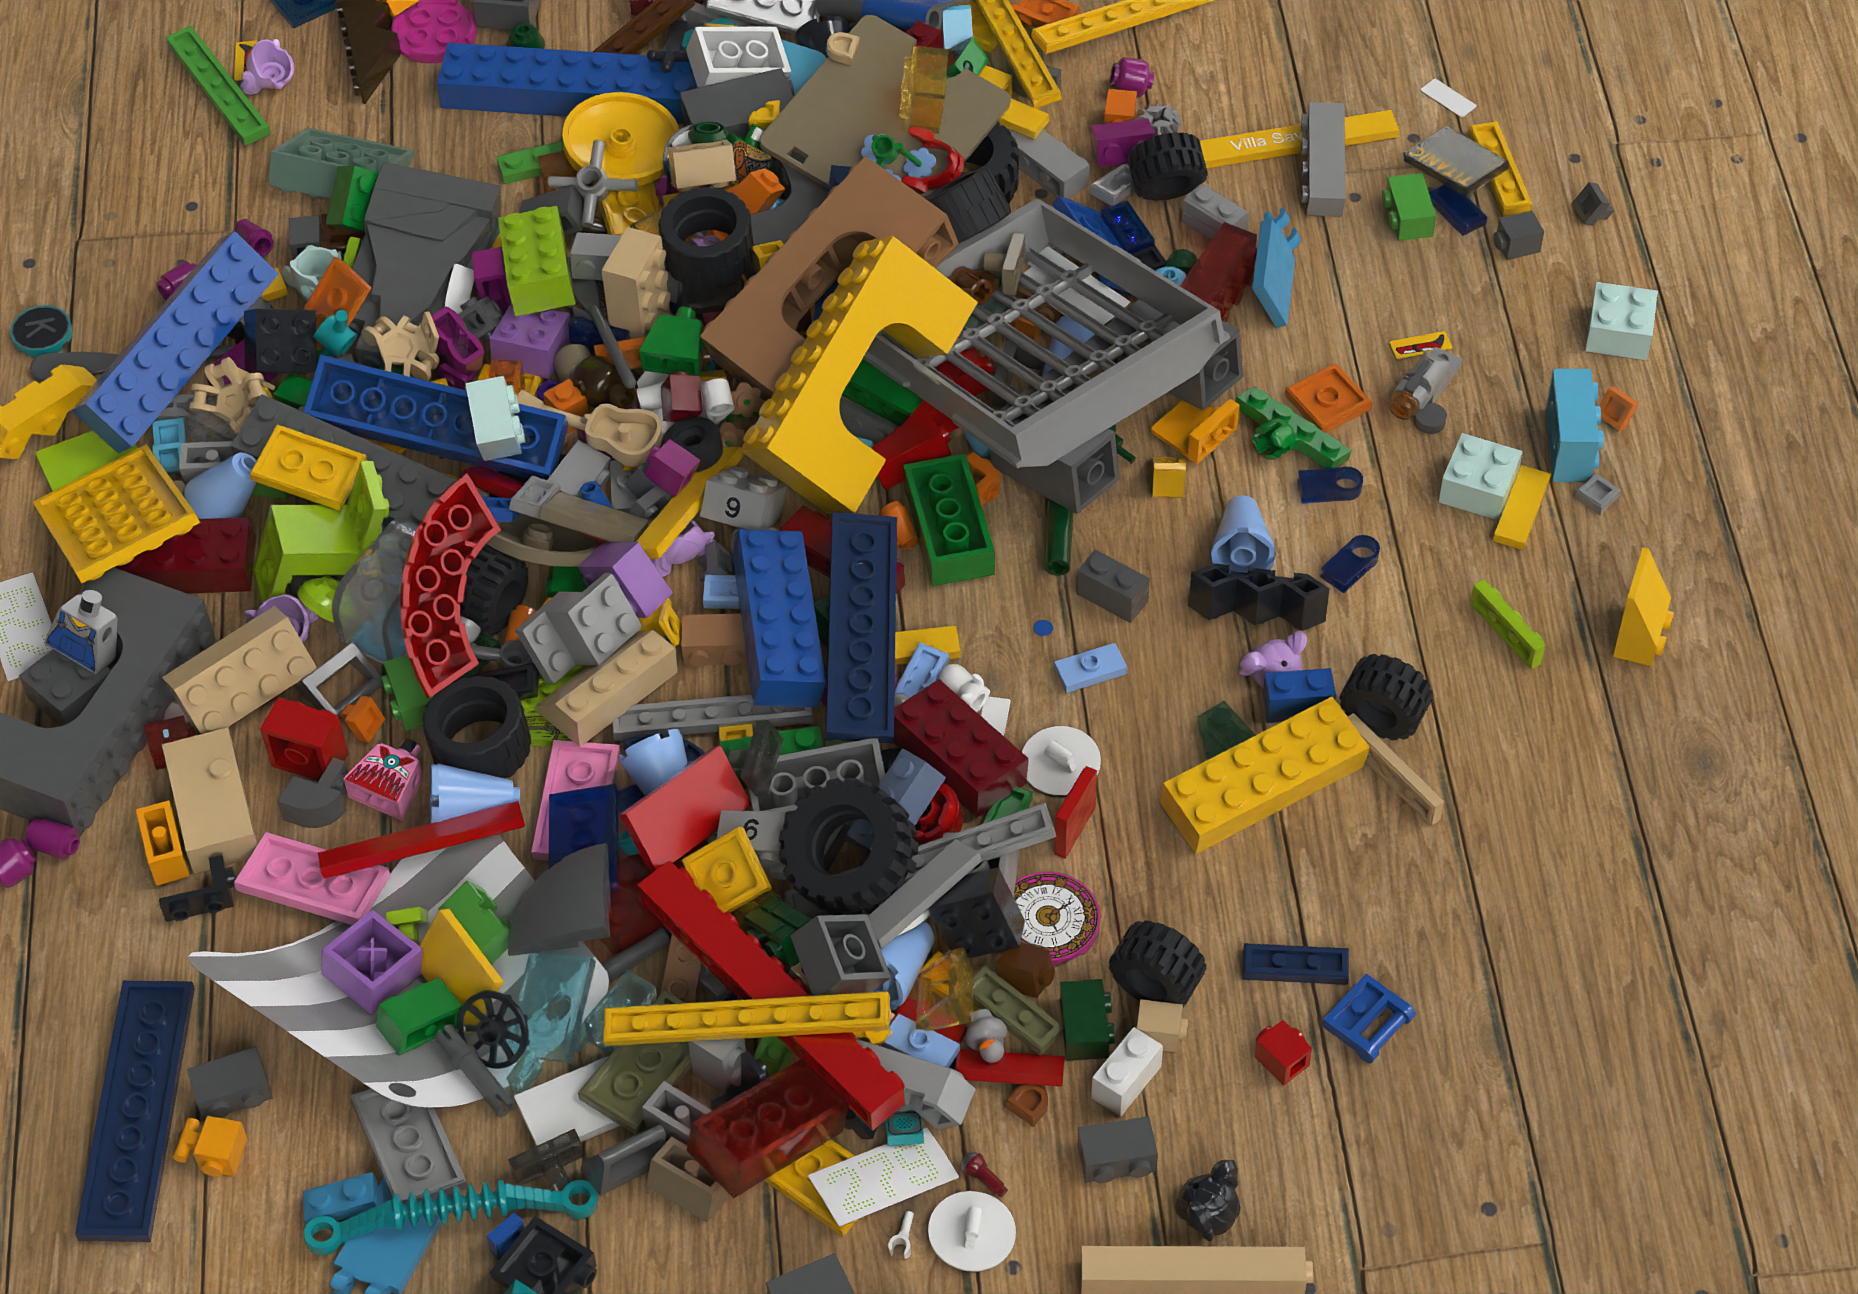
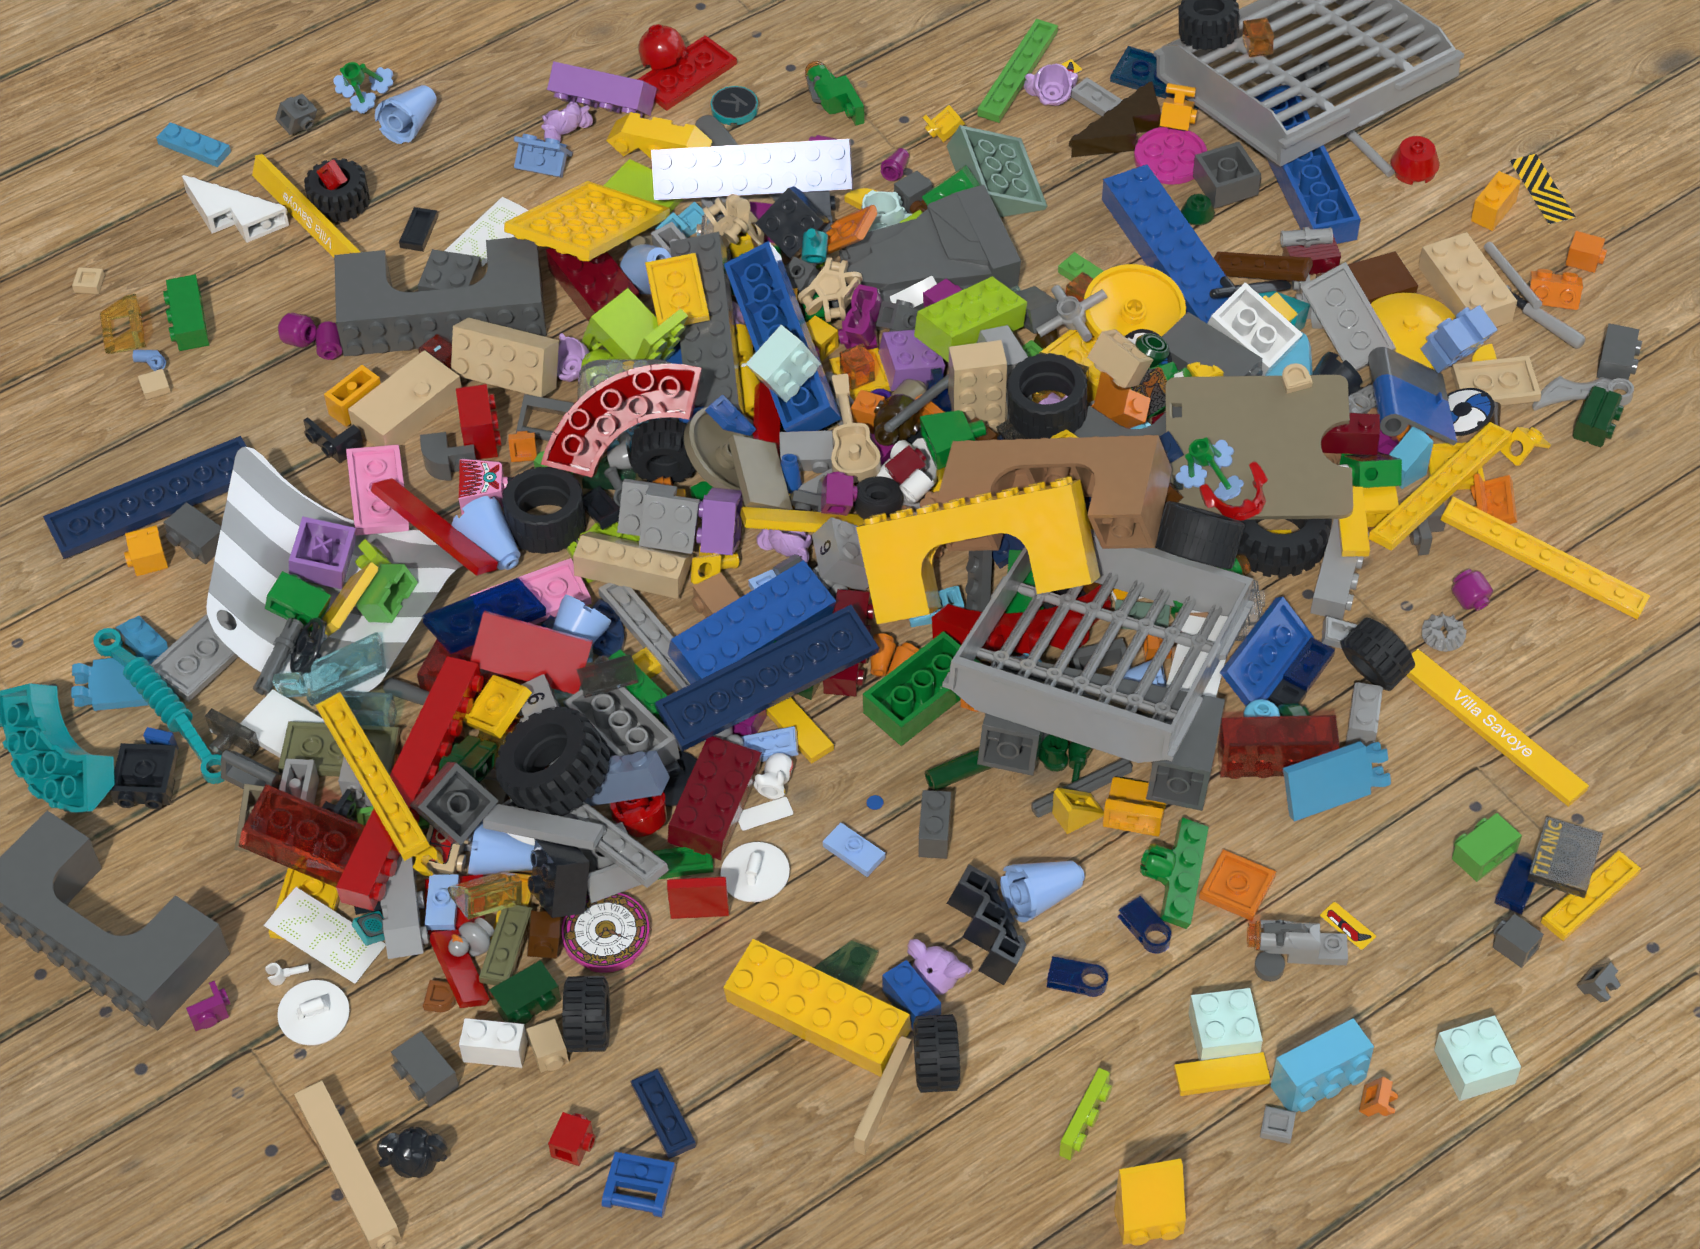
camera: 60 degrees right, 0 degrees up
light grey torso [44,590,118,674] -> none
dark grey brick [508,843,611,956] -> none
light grey plate [509,476,561,519] -> none
clear yellow piece [899,46,948,134] -> none
reddish brown piece [946,266,999,305] -> none
dark red piece [961,1152,1008,1197] -> none
dark tan tile [984,233,1026,295] -> none
magenta brick [1090,118,1155,167] -> none
orange brick [1104,89,1137,124] -> none
light grey brick [1301,102,1345,217] -> none
white sticker [1421,79,1477,117] -> none
none -> green plate [805,61,865,126]
none -> yellow bracket [922,105,965,143]
none -> dark grey axle [1031,758,1132,817]
none -> light grey plate [1071,78,1122,116]

